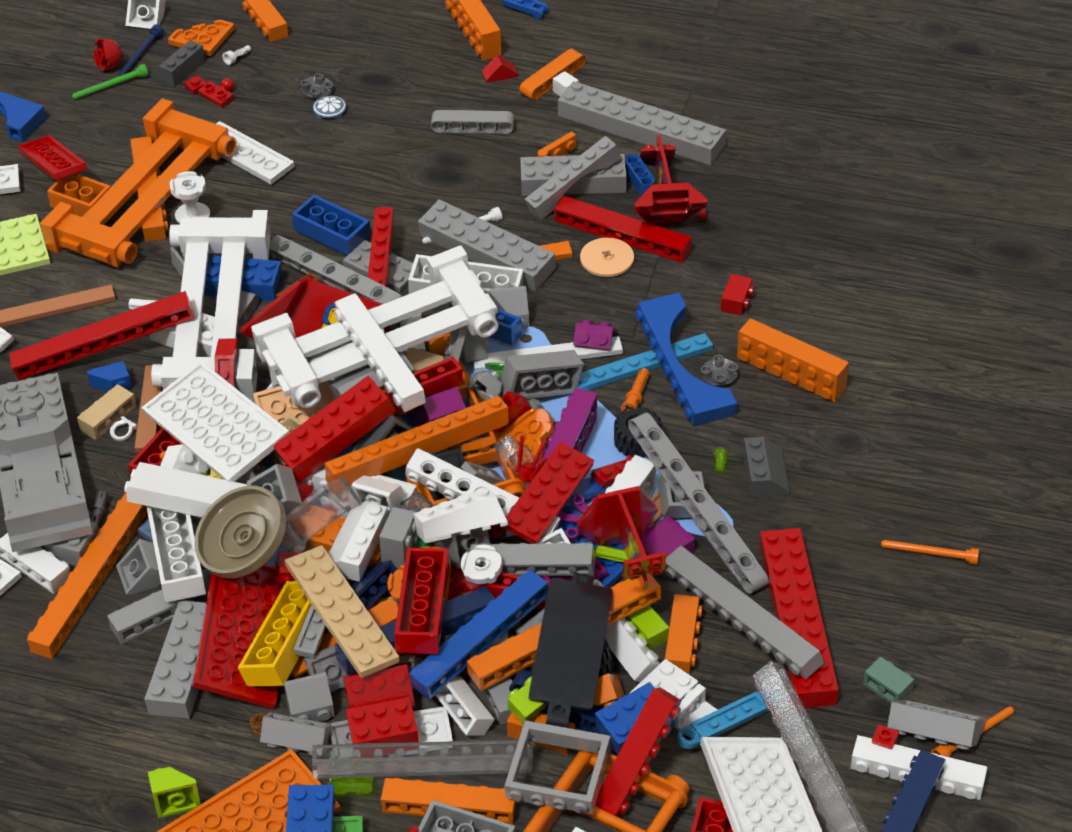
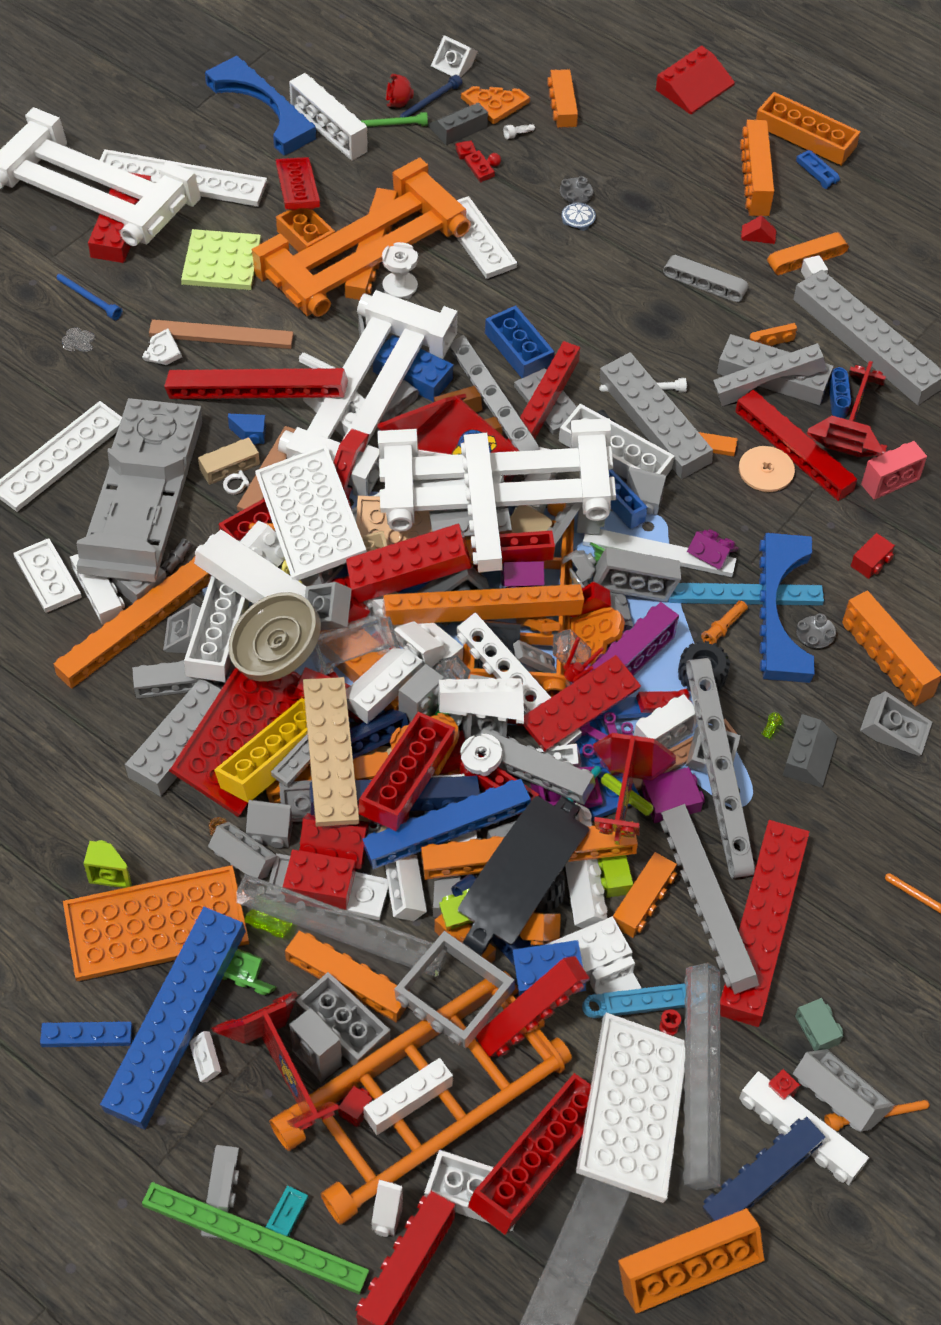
camera: 20 degrees right, 10 degrees up
none -> white brick [289,73,368,161]
none -> red bush [659,1009,681,1036]
none -> light grey slope [860,691,932,756]
none -> coral brick [861,441,927,500]

